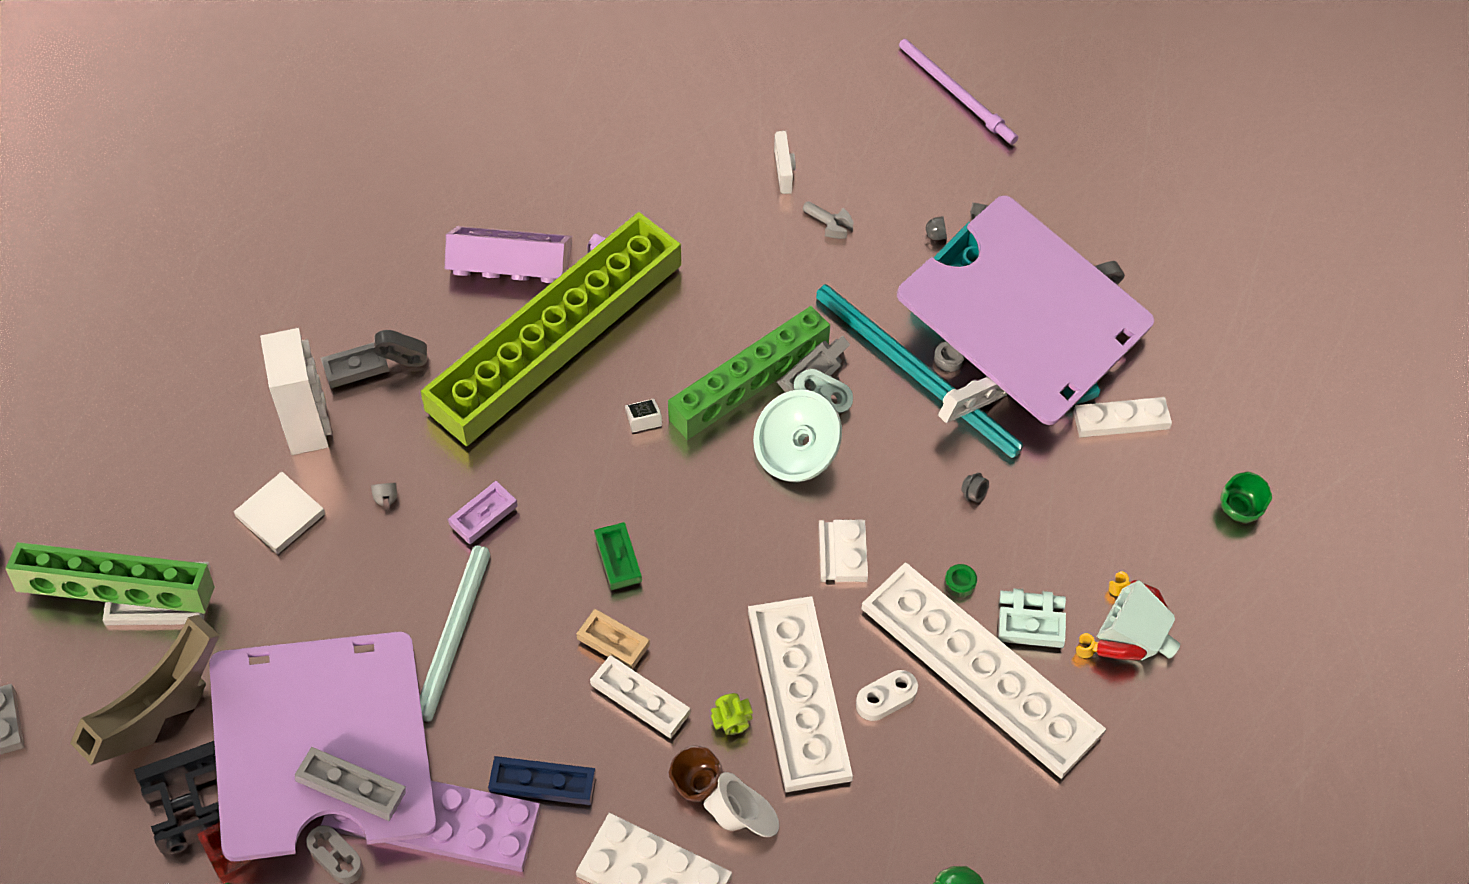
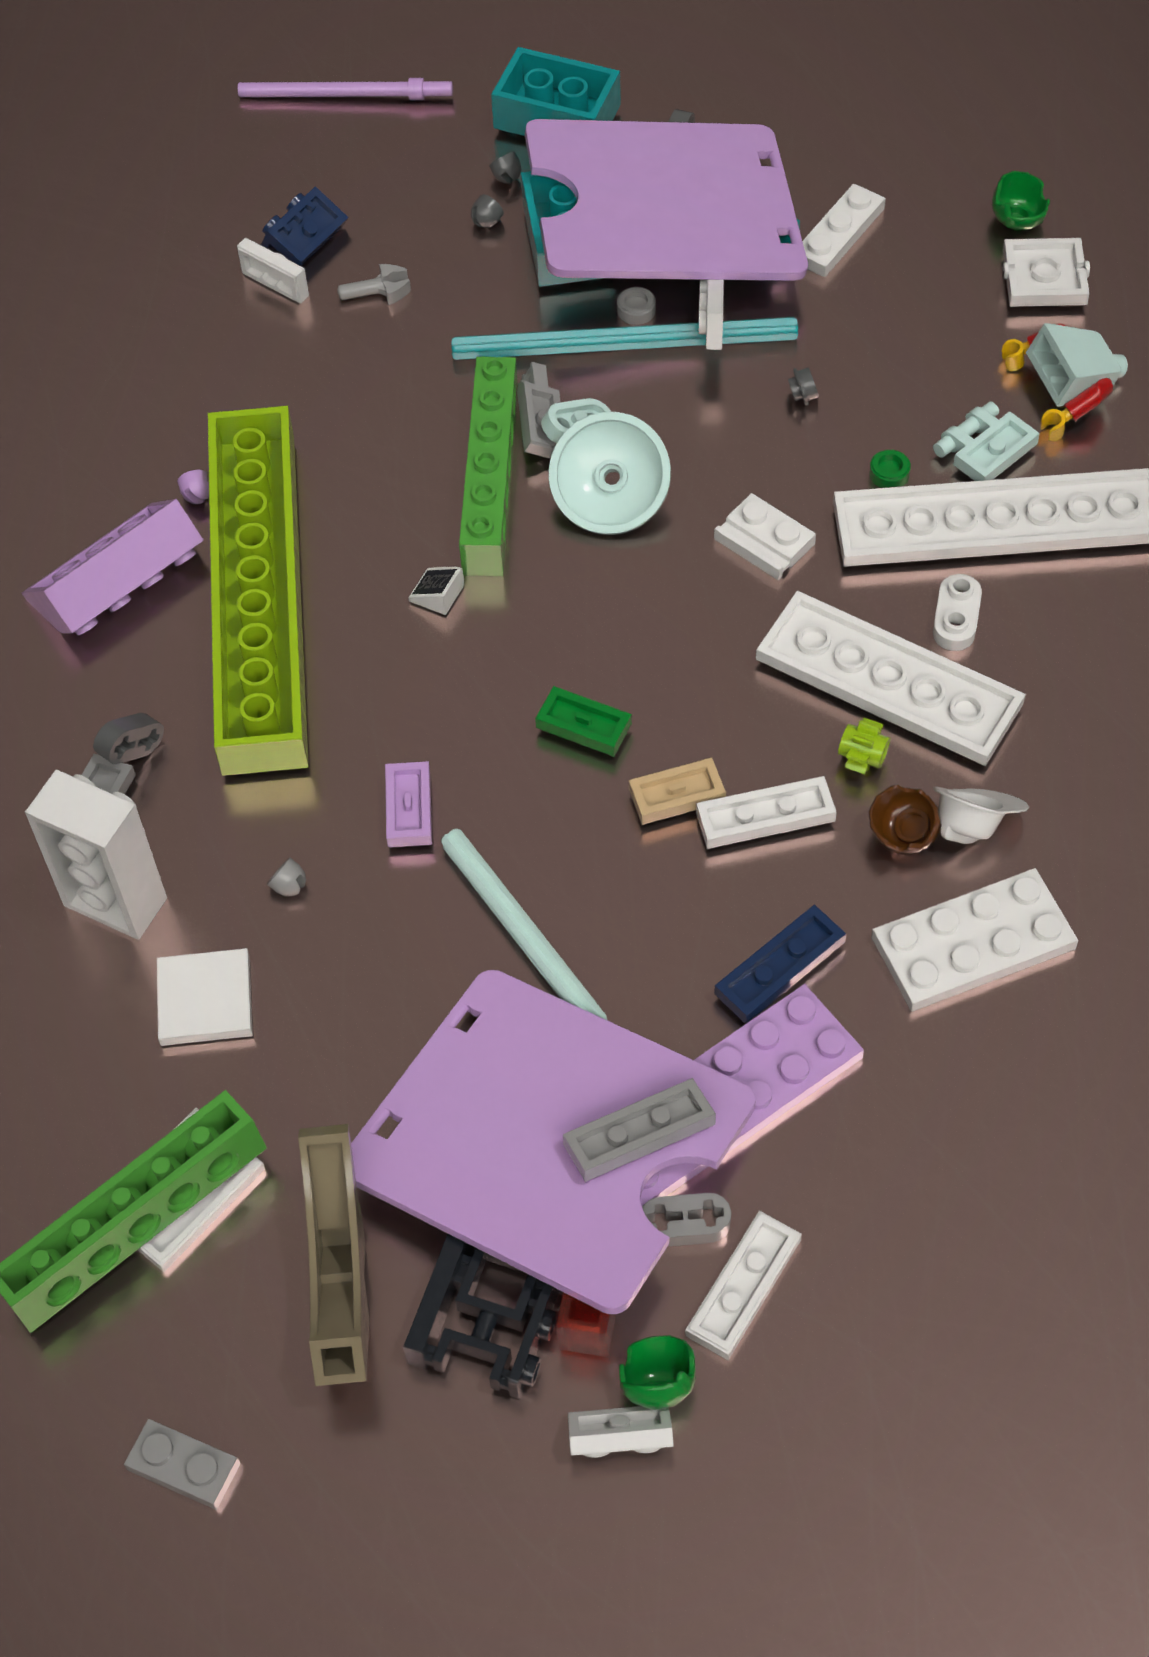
camera: 45 degrees left, 0 degrees up
none -> dark blue bracket [261,186,349,266]
none -> teal brick [491,47,621,136]
none -> white plate [1002,238,1090,307]

